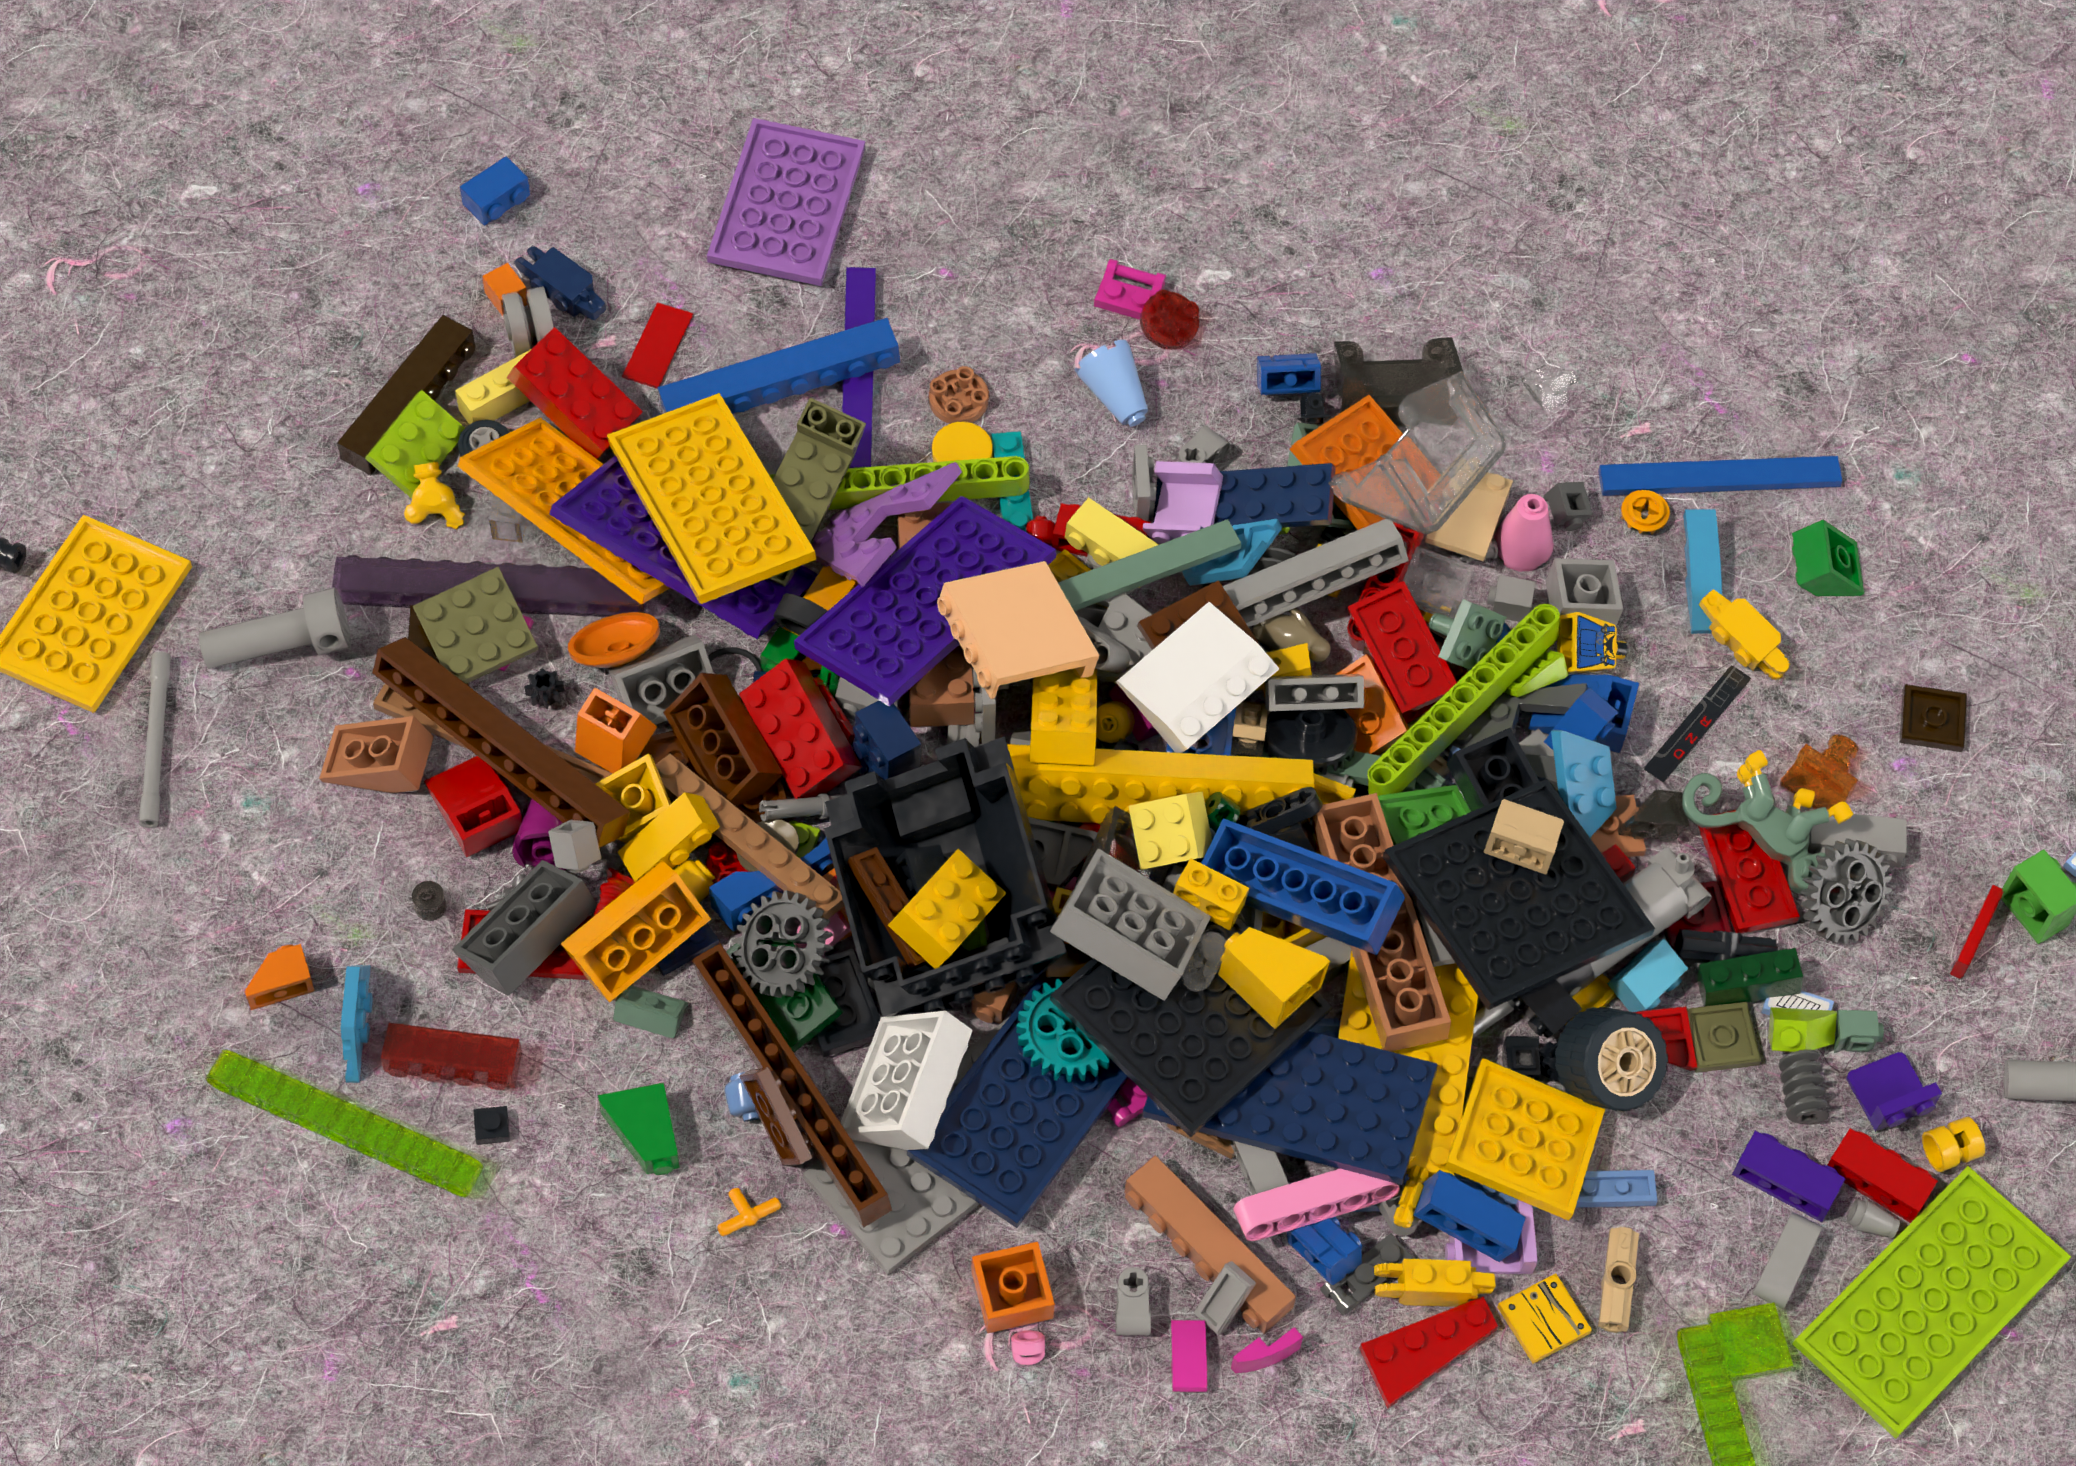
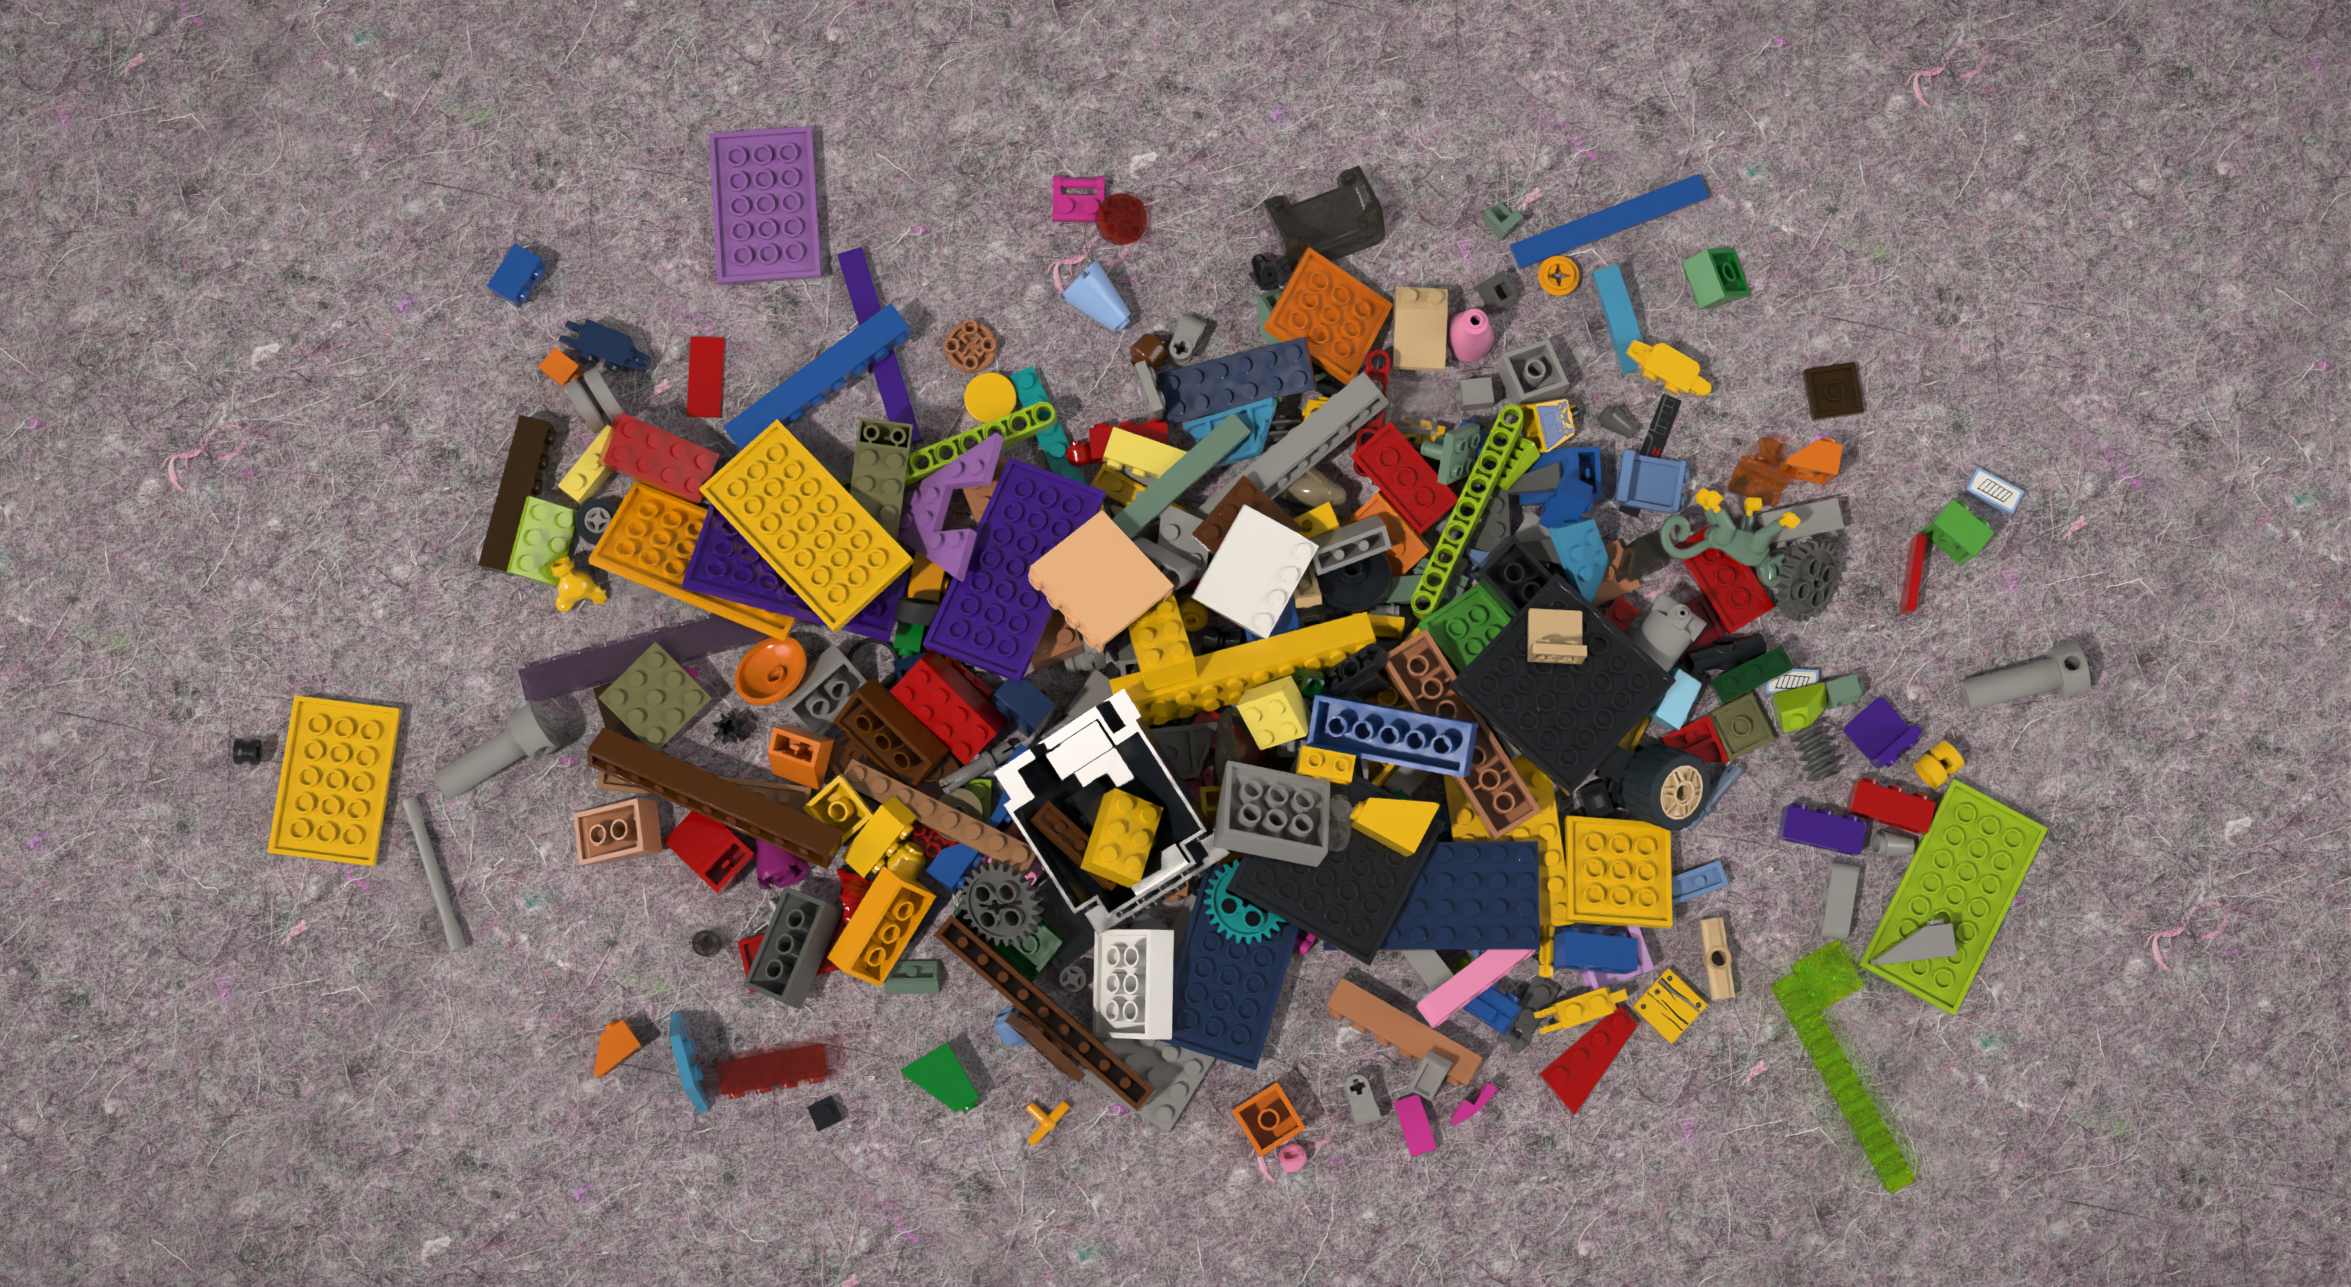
camera: 20 degrees left, 20 degrees up
clear neon green beam [205,1049,484,1198] -> none
light grey brick [548,820,601,873] -> none
lavender panel [1142,461,1223,544] -> none
blue brick [1257,353,1321,395] -> none
clear windscreen [1329,371,1506,534] -> none
none -> dark grey wheel [1060,966,1086,993]
none -> reddish brown head [1130,333,1168,370]
none -> sand green panel [1481,202,1523,241]
none -> dark grey cone [1597,404,1637,439]
none -> medium blue panel [1613,449,1689,515]
none -> sand blue pin [1685,763,1743,832]
none -> orange slope [1775,438,1843,486]
none -> light grey slope [1870,919,1957,966]

